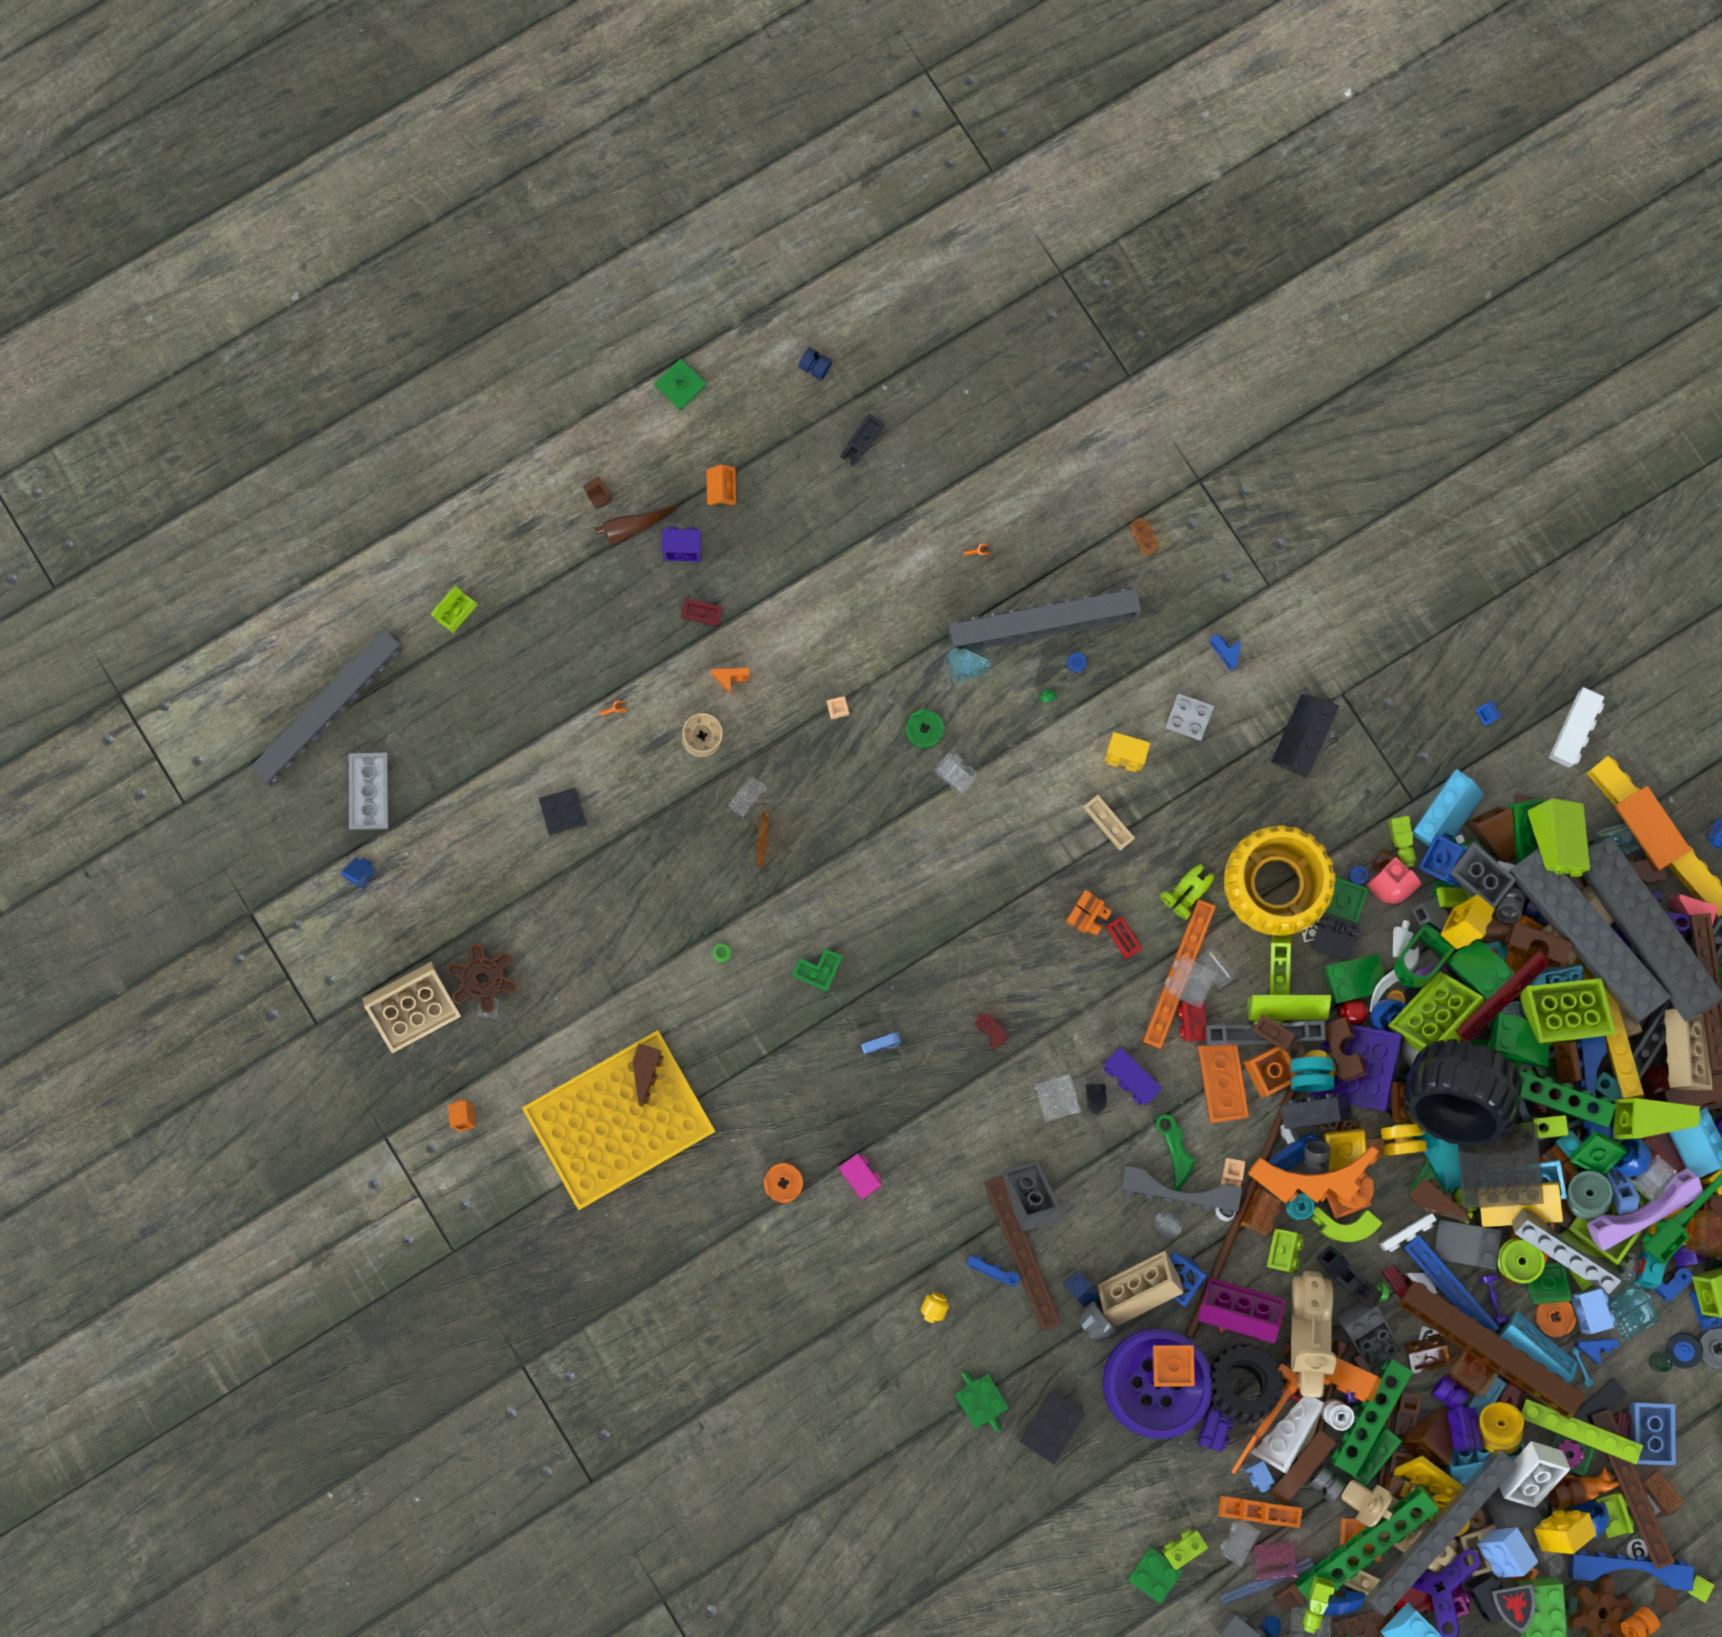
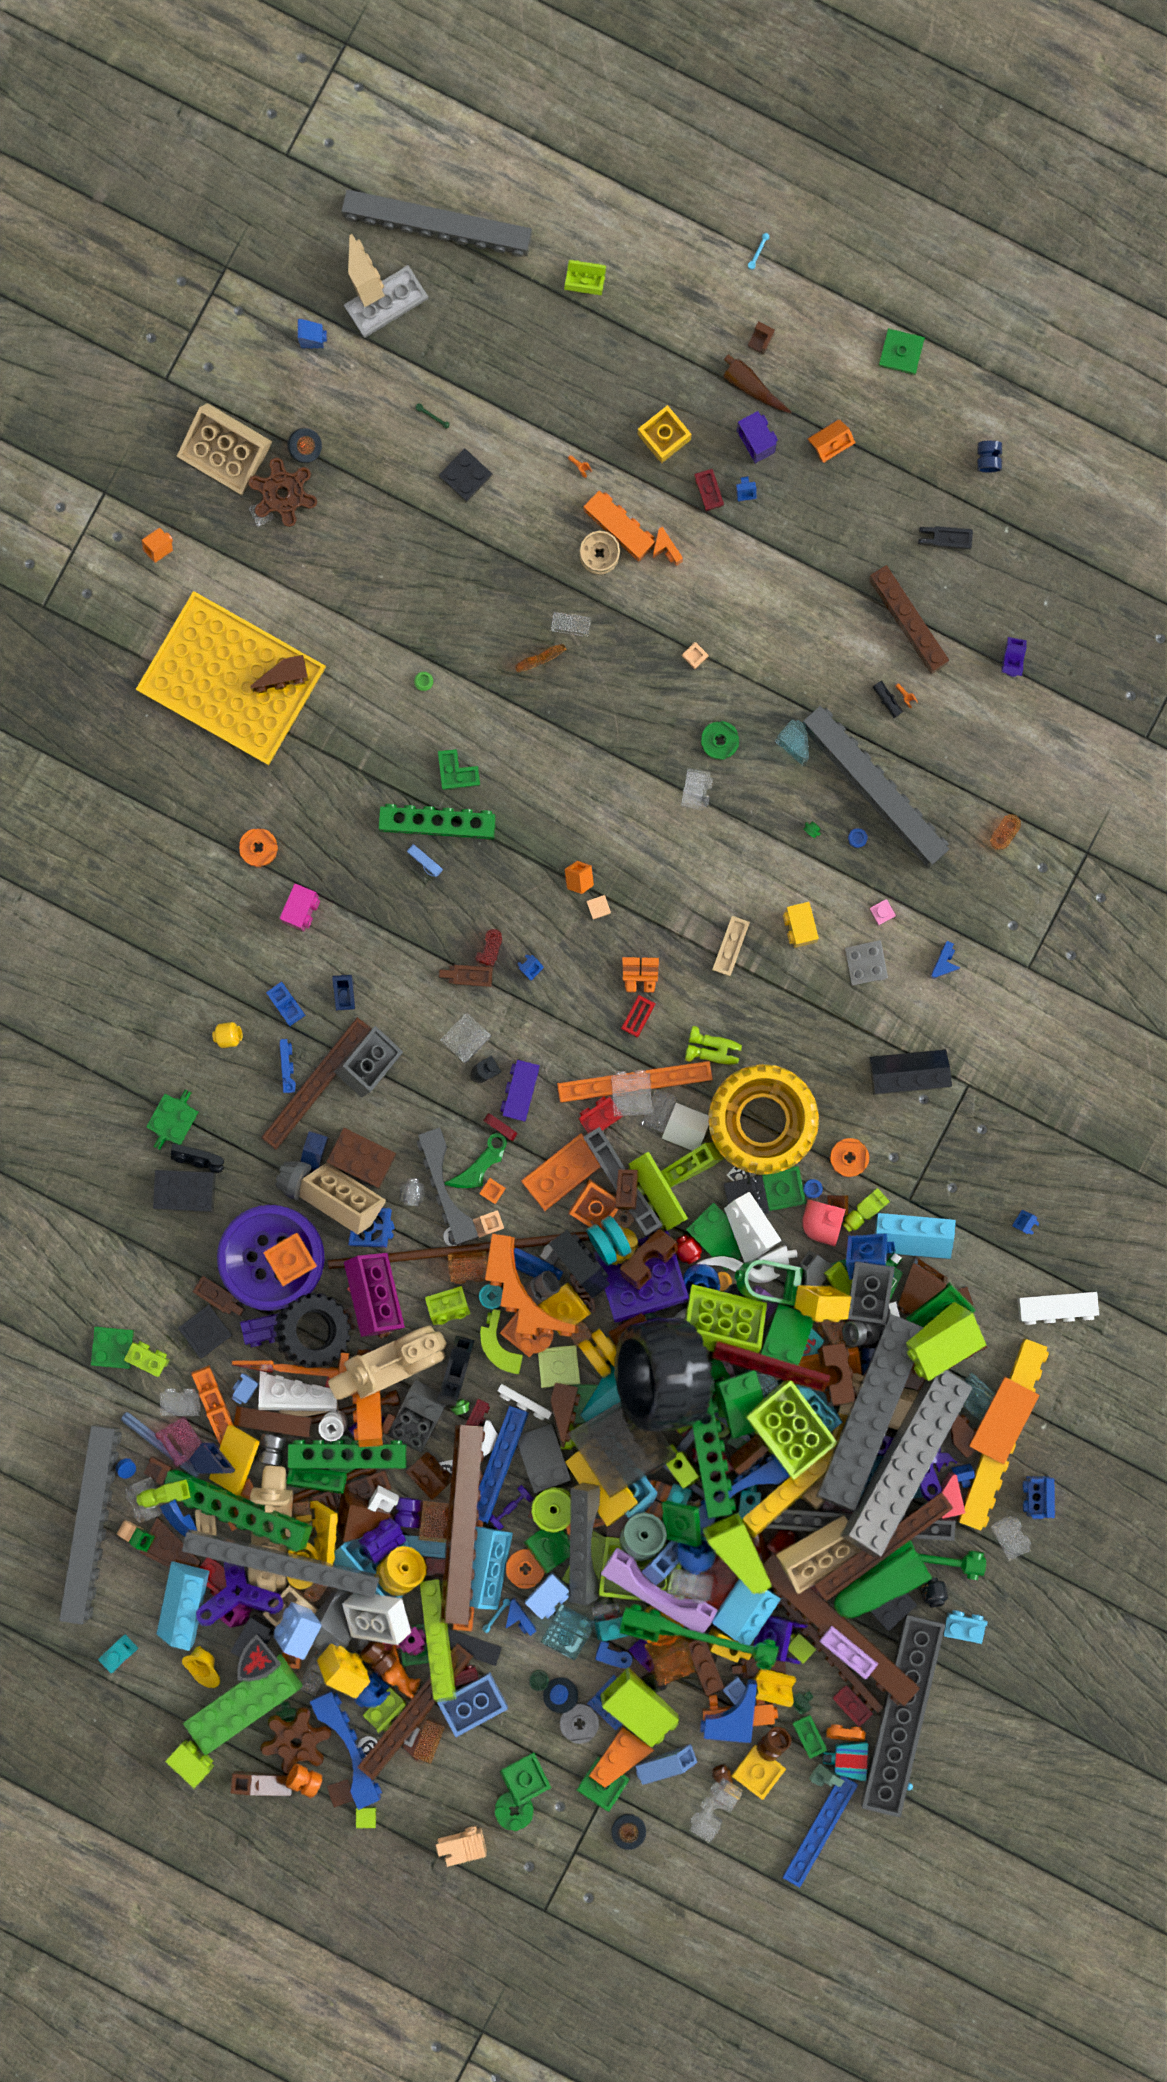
camera: 65 degrees right, 5 degrees up
none -> black hinge [170,1144,224,1174]
none -> black plate [178,1305,233,1359]
none -> dark blue slope [189,1443,235,1474]
none -> reddish brown hinge [192,1276,245,1316]
none -> yellow tile [209,1425,260,1495]
none -> blue slope [266,982,306,1026]
none -> black wheel [287,428,322,463]
none -> reddish brown brick [327,1128,397,1188]
none -> dark blue slope [332,975,355,1010]
none -> tan slope [348,234,385,307]
none -> white panel [368,1485,399,1513]
none -> green brick [379,804,496,840]
none -> dark green hinge [416,404,450,429]
none -> reddish brown hinge [439,965,493,987]
none -> orange plate [479,1178,506,1205]
none -> dark red beam [483,1113,518,1142]
none -> blue tile [518,955,544,981]
none -> yellowish green plate [538,1345,580,1388]
none -> orange panel [565,861,594,894]
none -> orange brick [583,490,655,562]
none -> light nougat tile [587,895,611,920]
none -> yellow brick [638,405,692,463]
none -> white slope [662,1103,709,1151]
none -> white wedge [724,1192,782,1262]
none -> blue tile [736,477,757,501]
none -> medium azure hinge [748,233,769,270]
none -> orange plate [830,1138,869,1177]
none -> reddish brown brick [869,565,949,675]
none -> bright pink plate [870,899,896,926]
none -> black pin [872,680,904,719]
none -> blue tile [952,1463,975,1488]
none -> dark purple brick [1001,637,1027,677]

